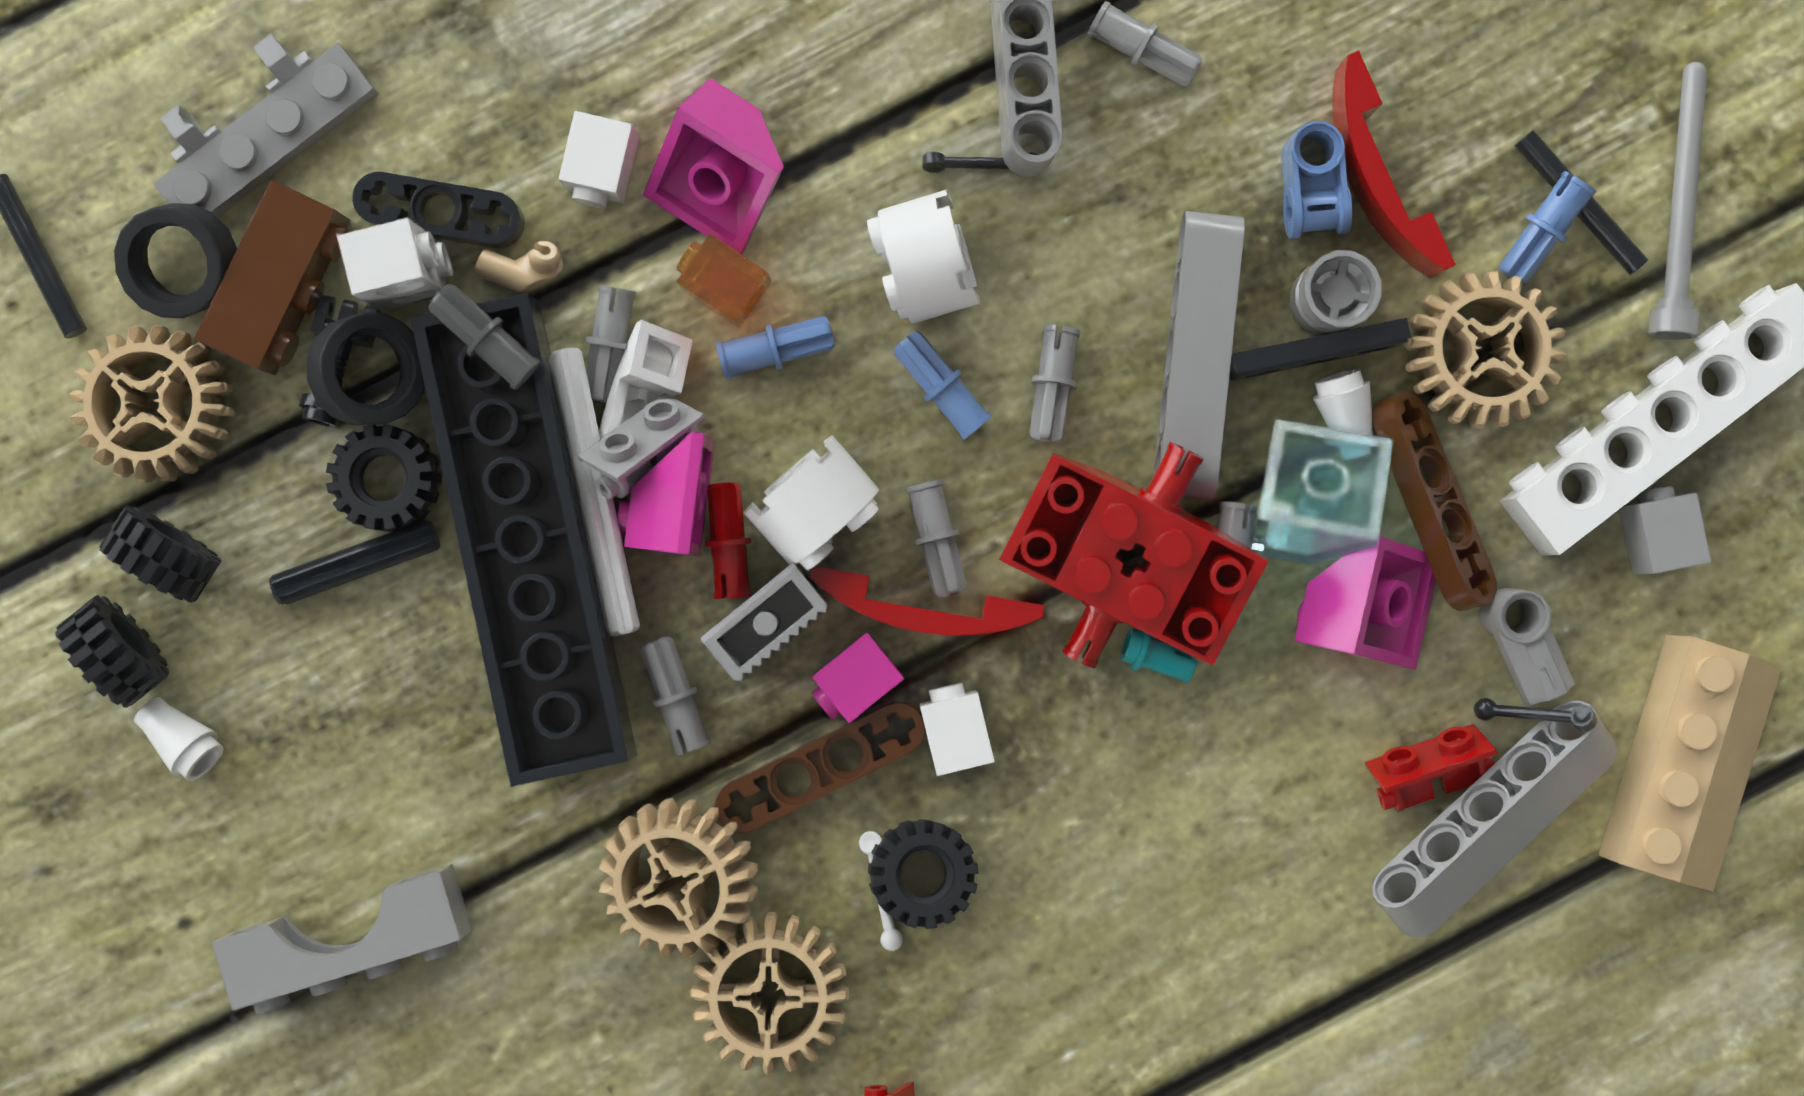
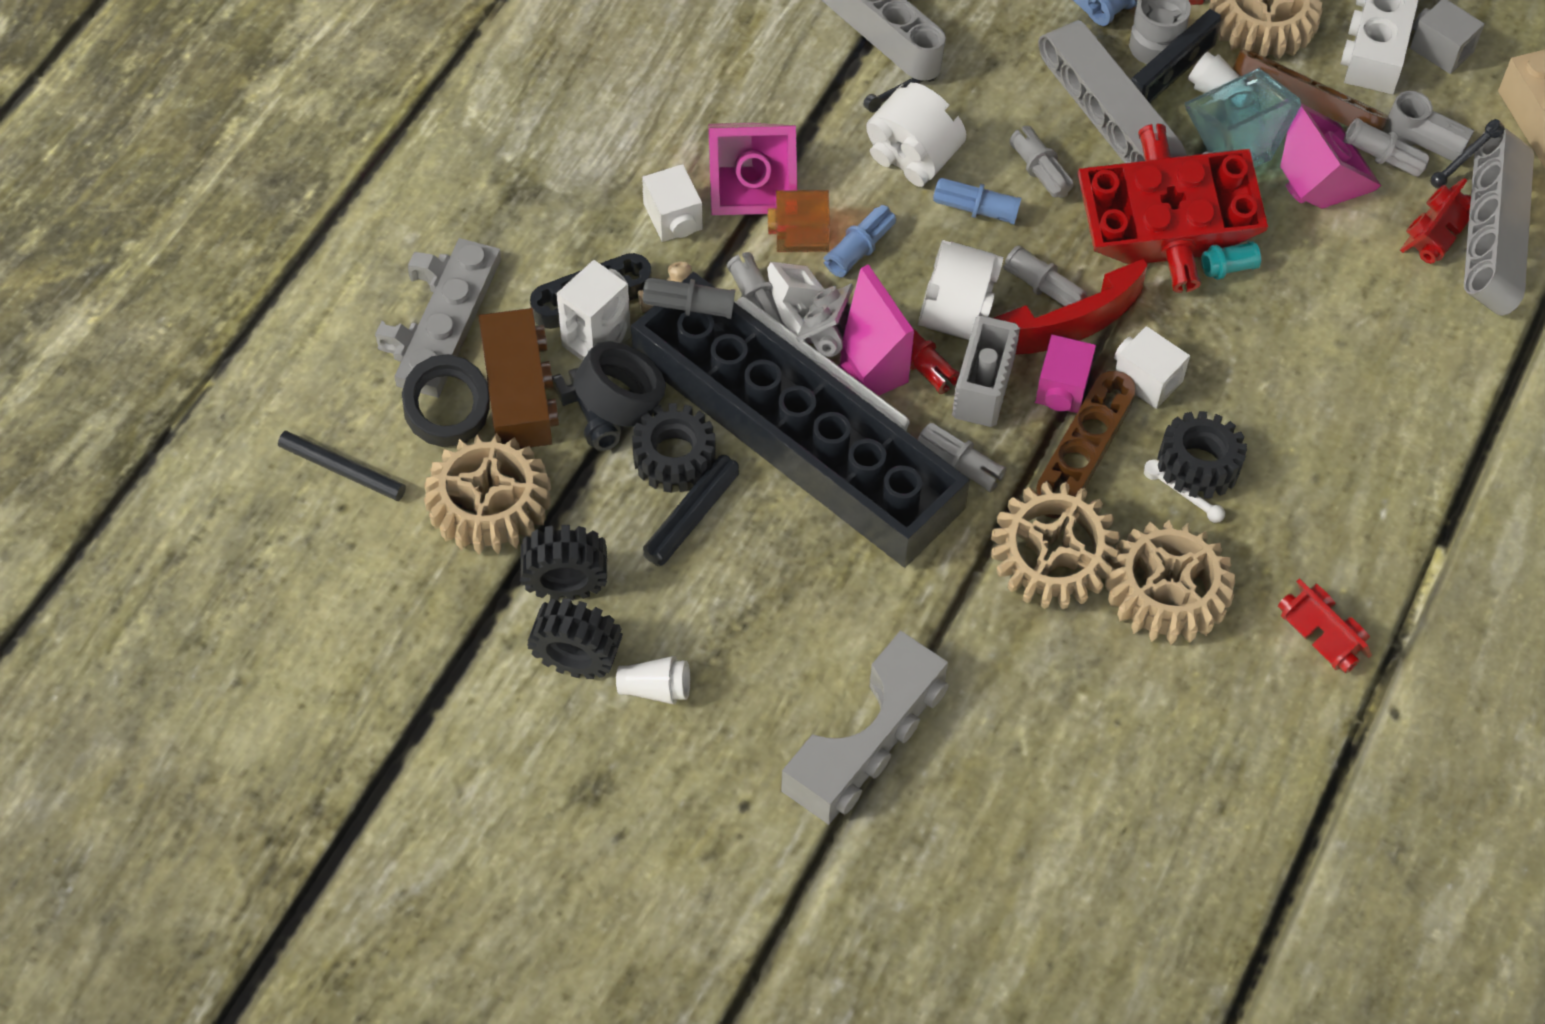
camera: 35 degrees left, 30 degrees down
none -> light grey axle [1344,118,1429,176]

